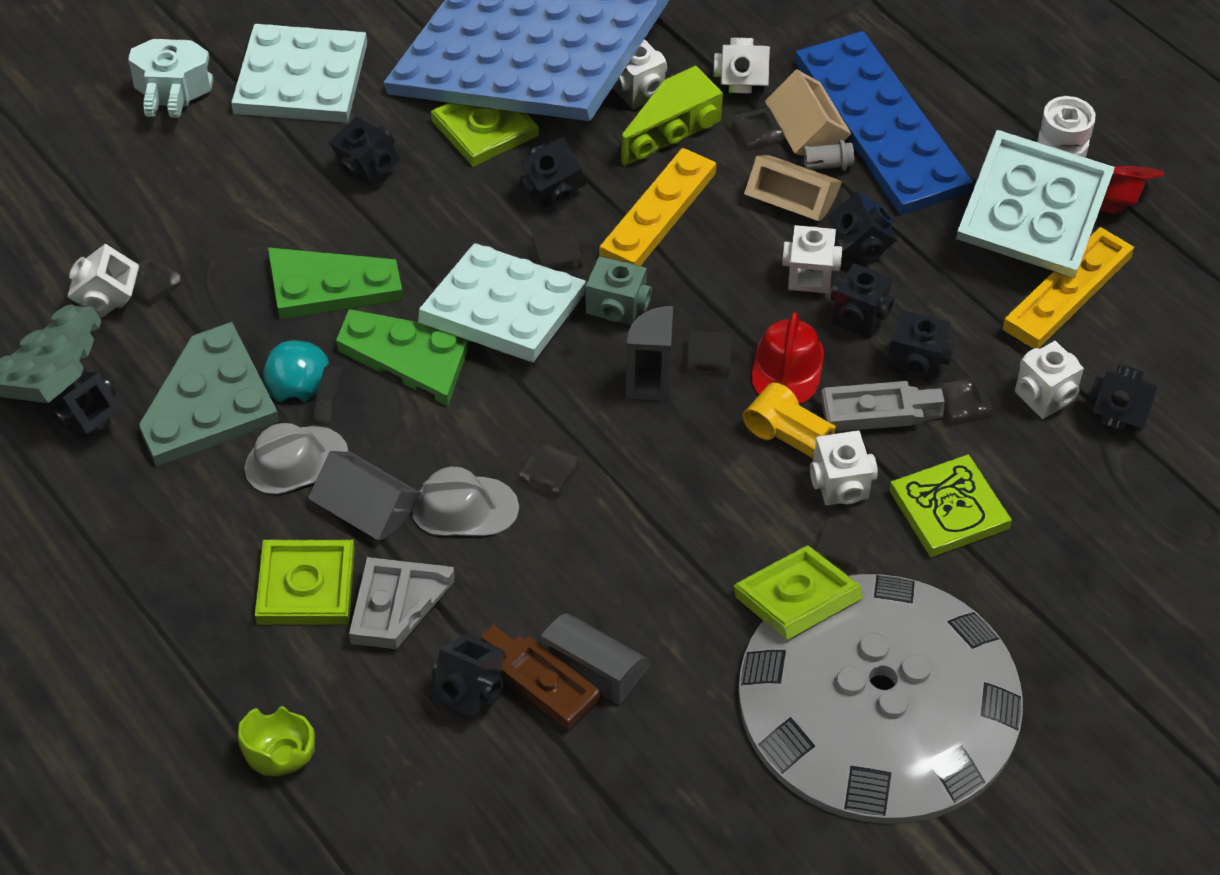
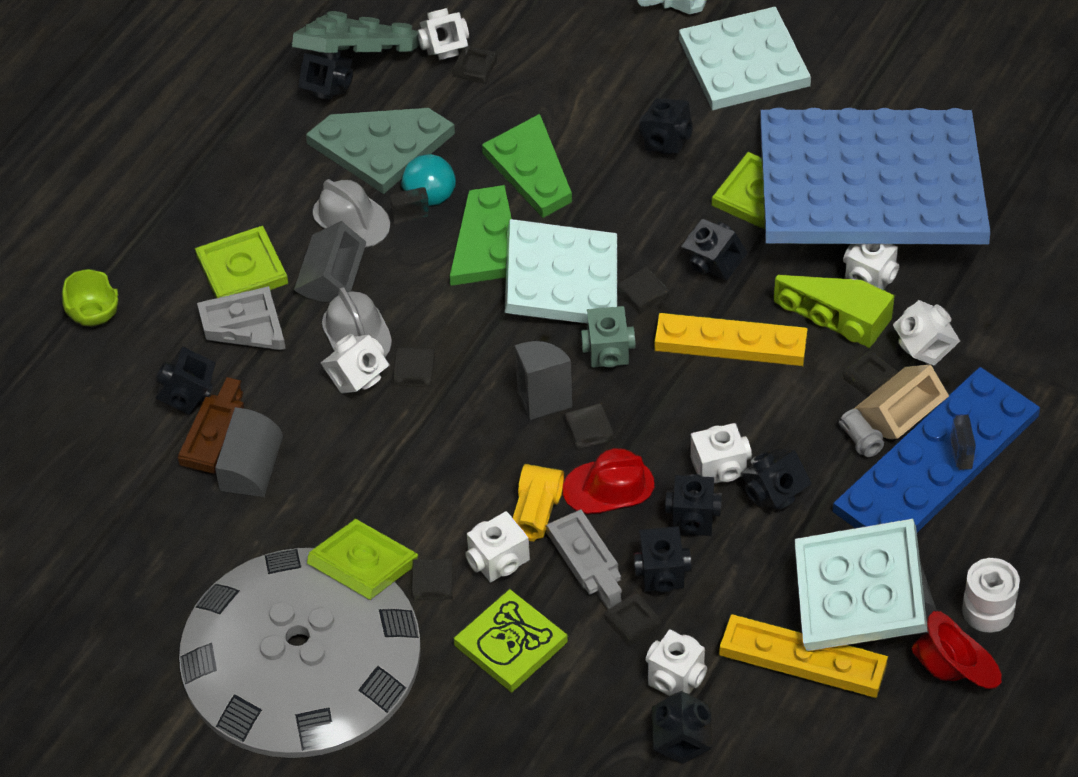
camera: 70 degrees right, 0 degrees up
tan brick [744,155,842,221] -> none
none -> white brick [321,334,389,393]
none -> clear smoke tile [950,414,976,470]

